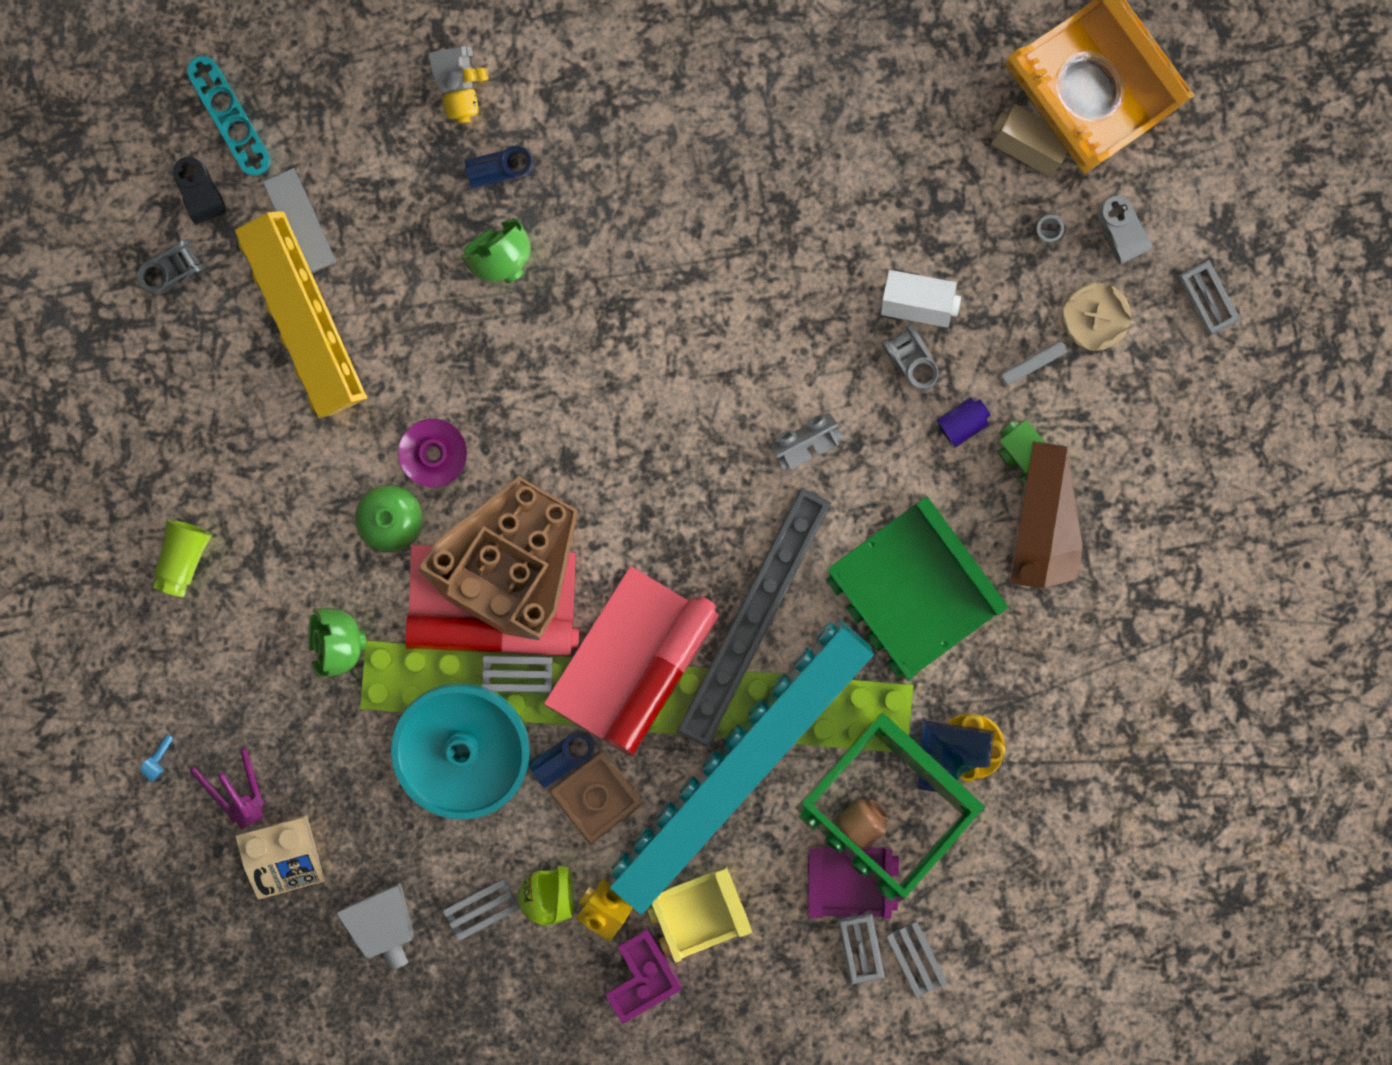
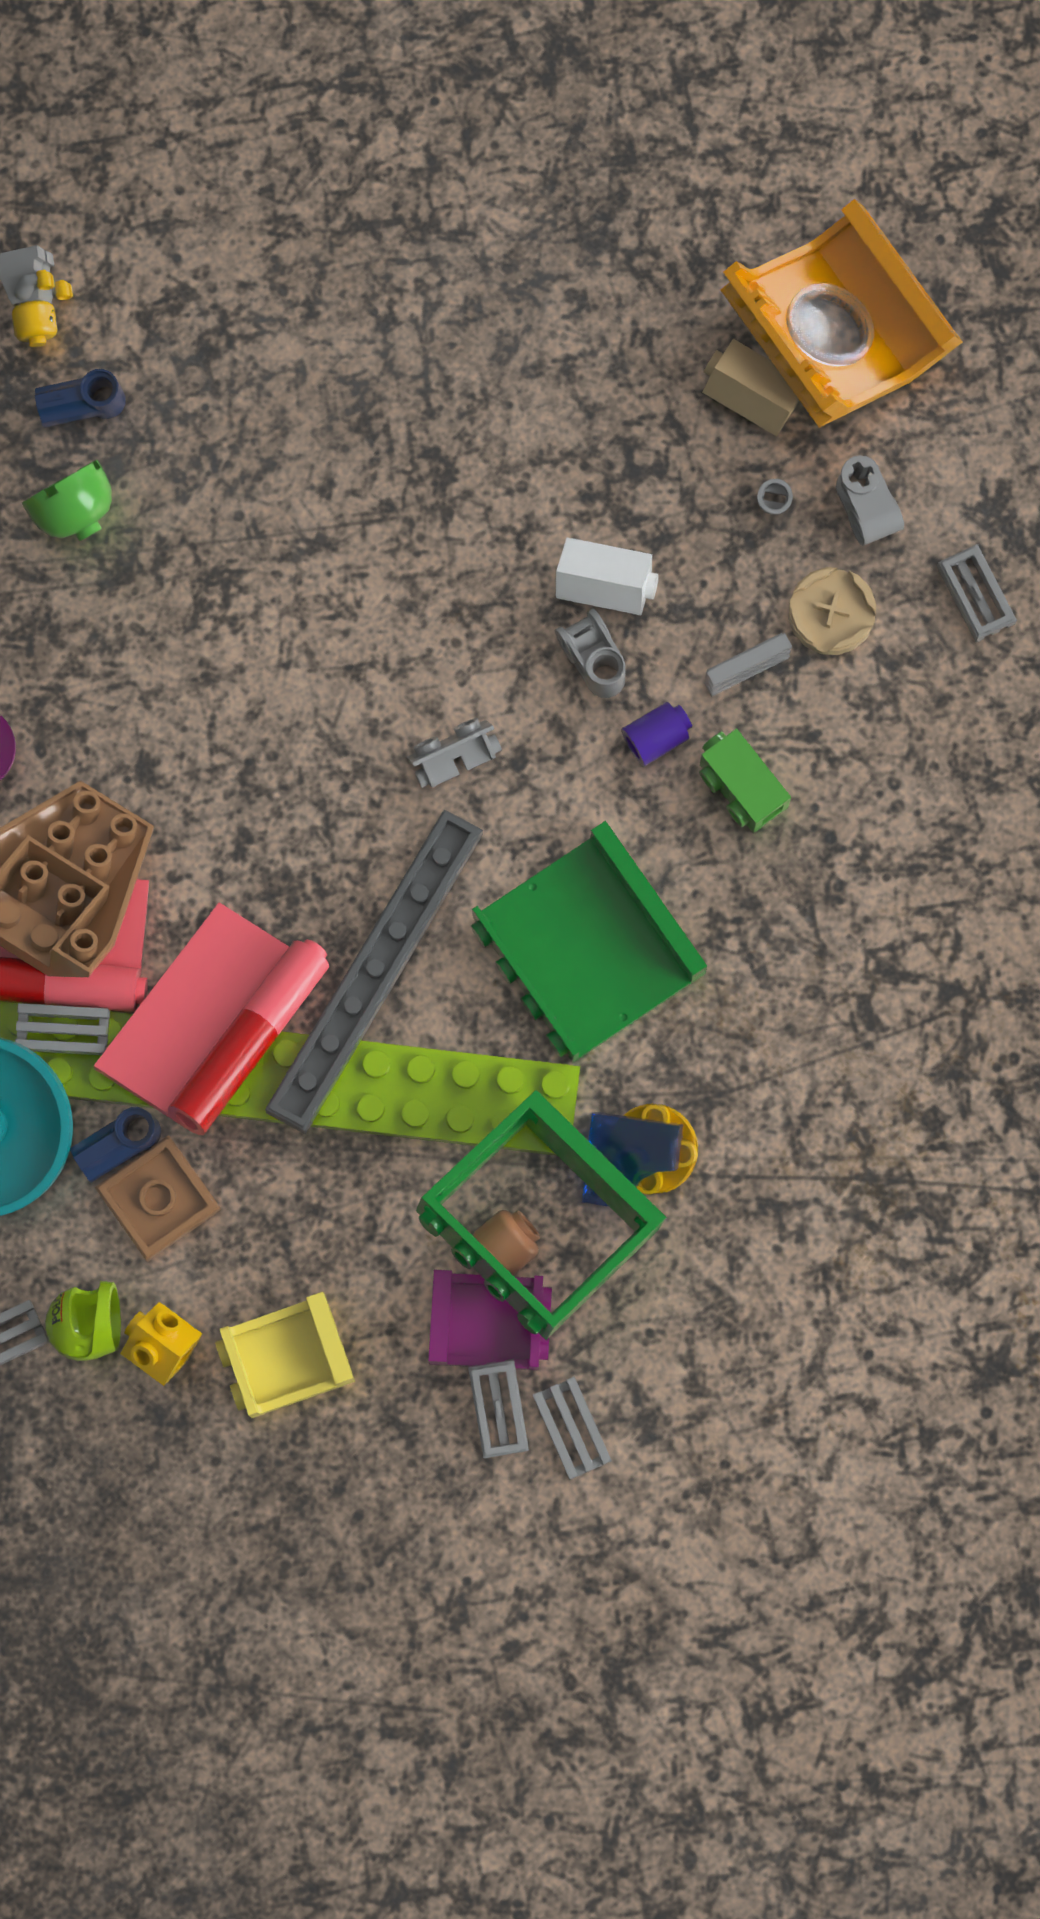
camera: 10 degrees right, 10 degrees down
magenta panel [605,926,682,1025] -> none
teal brick [610,618,874,915] -> none
reddish brown wedge [1009,441,1083,588] -> none

